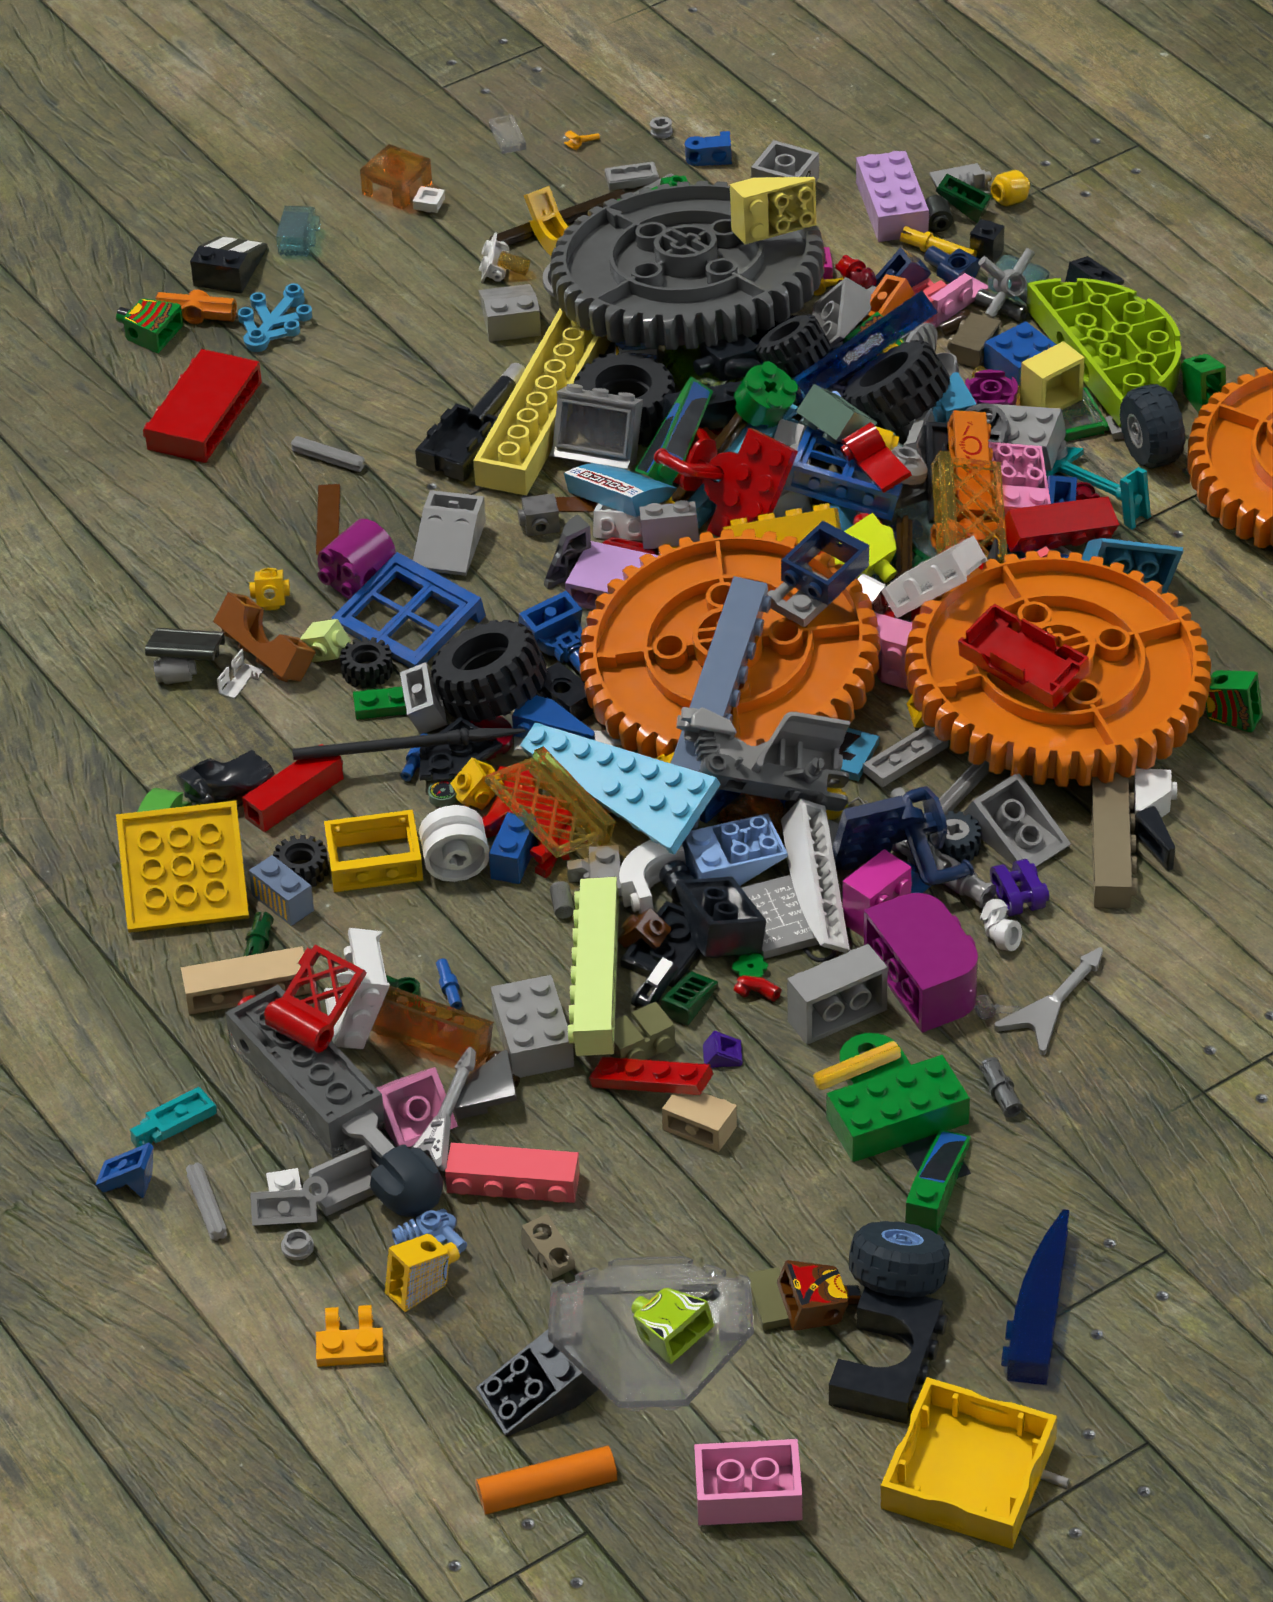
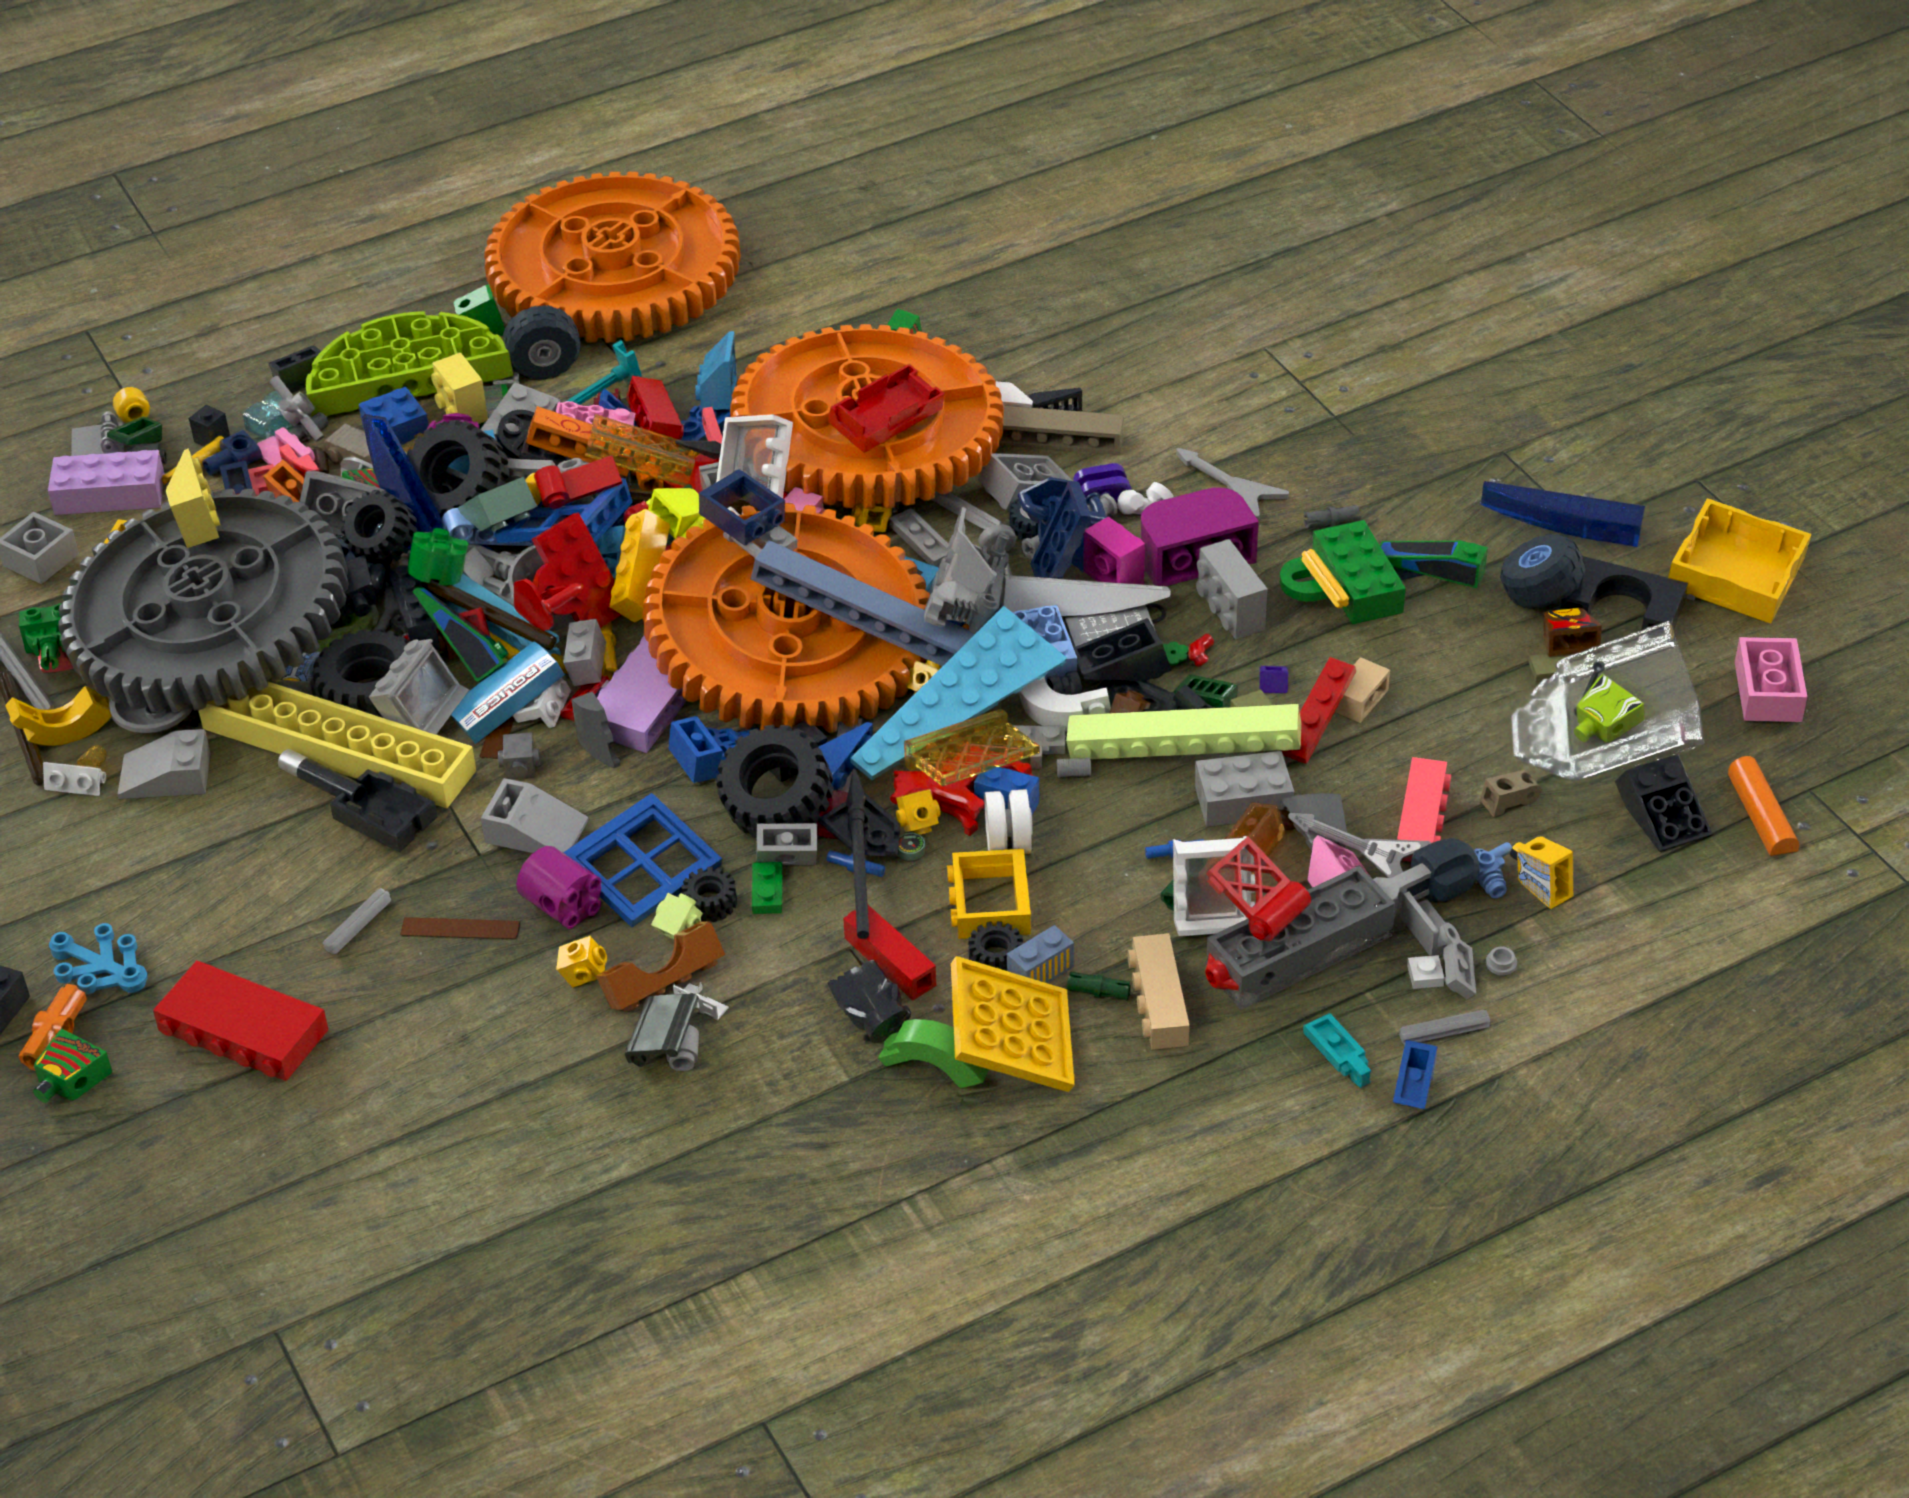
camera: 85 degrees left, 0 degrees up
light orange plate [316,1305,384,1367] -> none

